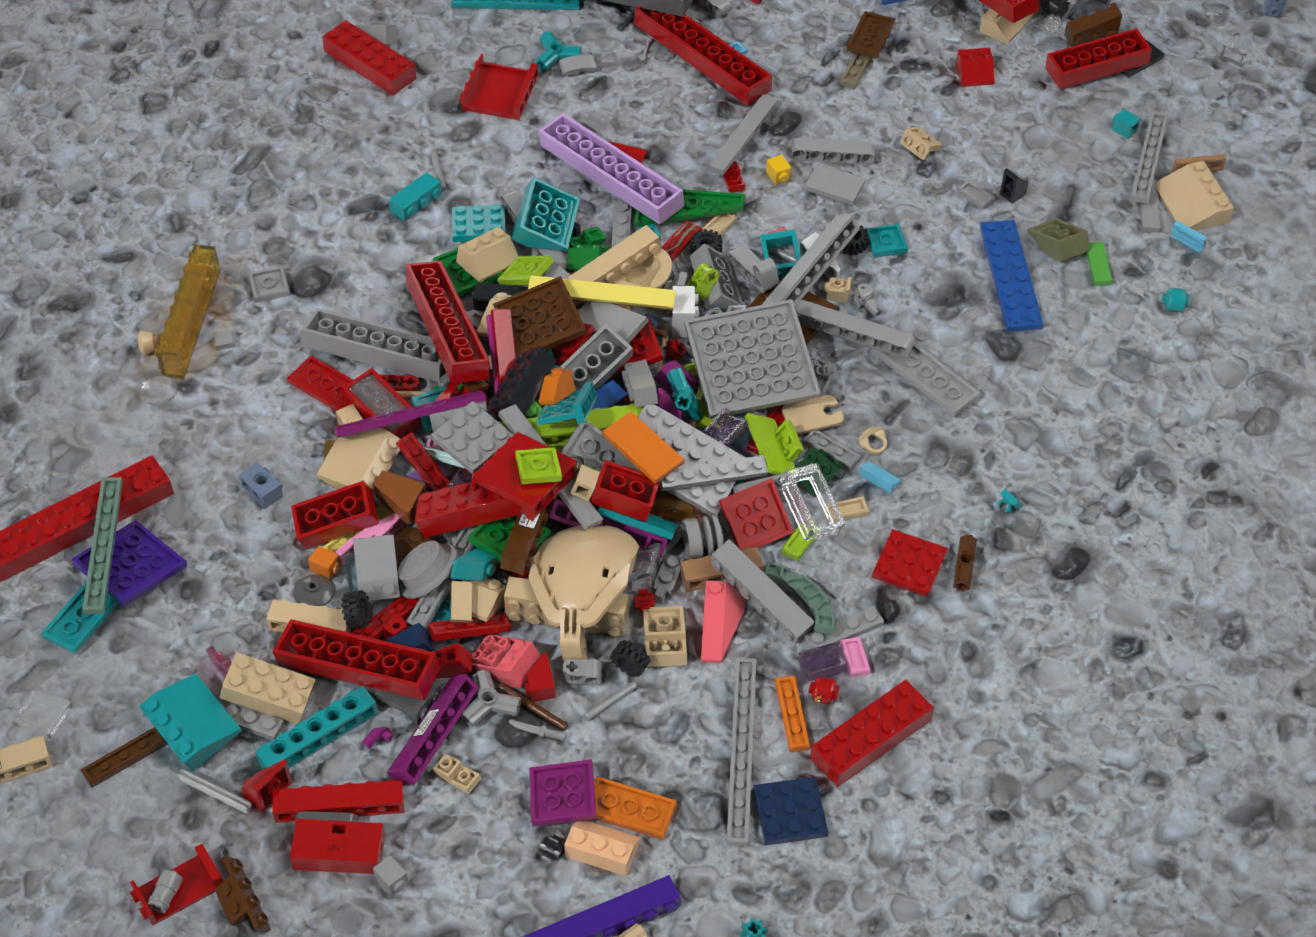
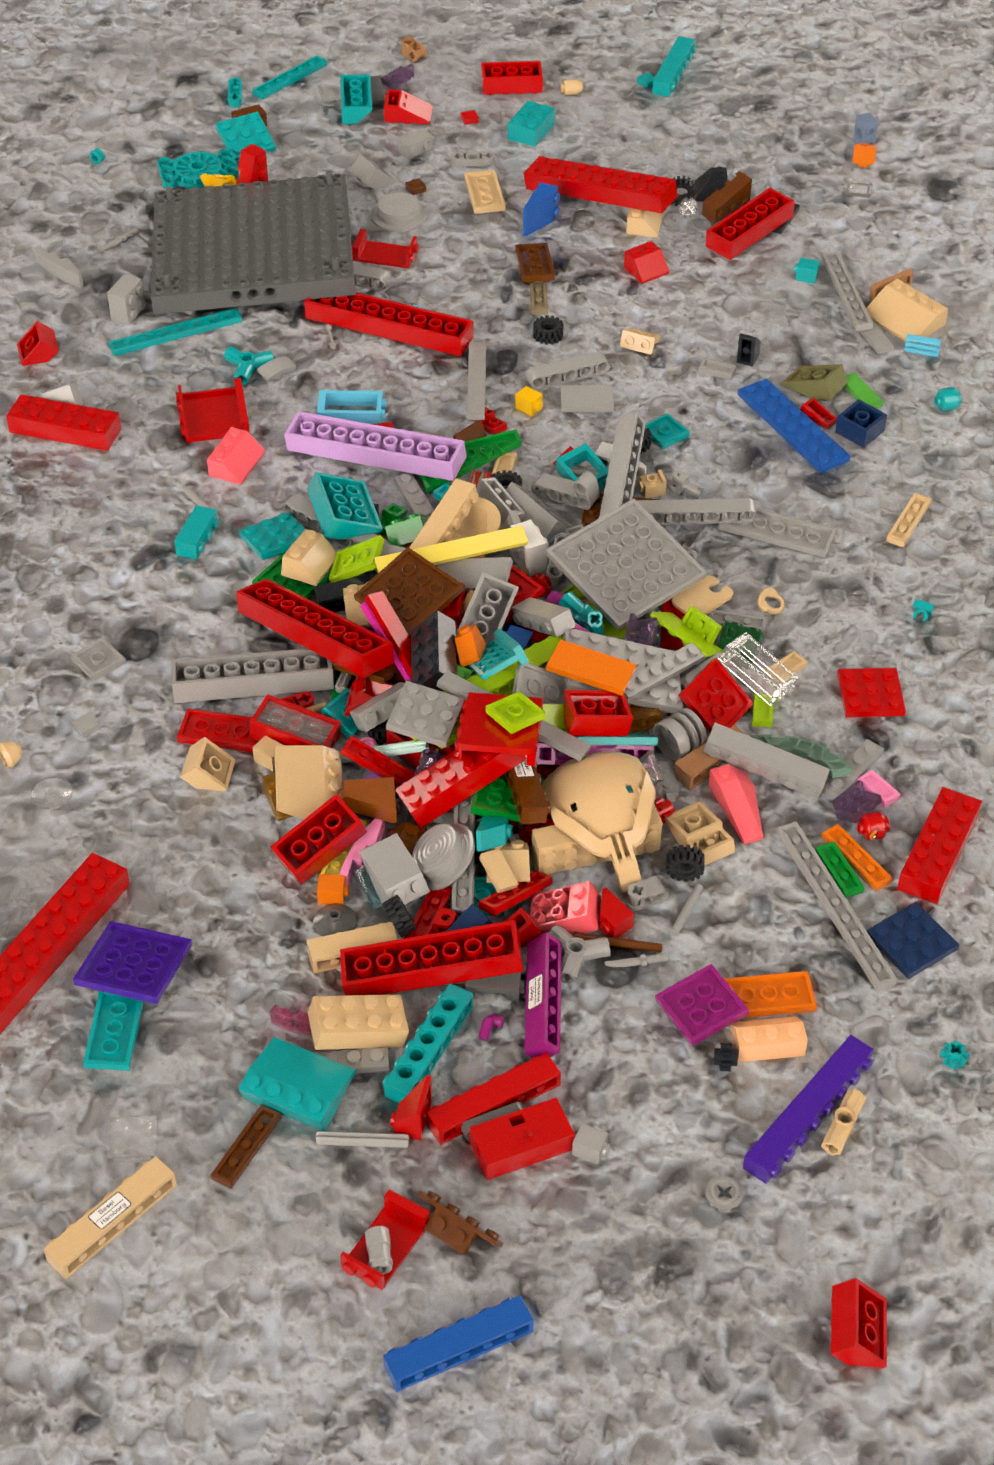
camera: 25 degrees left, 5 degrees down
sand green plate [82,477,123,614] -> none
clear yellow brick [155,244,221,379] -> none
sand blue brick [239,462,283,509] -> none
magenta tile [334,390,487,438] -> none
tan slope [433,754,482,794] -> none
tan brick [570,465,600,501] -> none
lime piece [686,263,719,300] -> none
medium azure slope [859,461,901,494] -> none
reddish brown piece [953,534,977,592] -> none
none -> tan slope [180,737,236,791]
none -> coral slope [207,427,265,485]
none -> medium azure window [317,390,386,424]
none -> reddish brown slope [453,420,487,442]
none -> light grey brick [476,477,526,525]
none -> black tyre [533,315,564,345]
none -> red slope [800,397,837,429]
none -> green plate [815,842,865,898]
none -> dark blue brick [835,399,887,448]
none -> orange brick [852,143,877,168]
none -> tan plate [886,493,932,548]

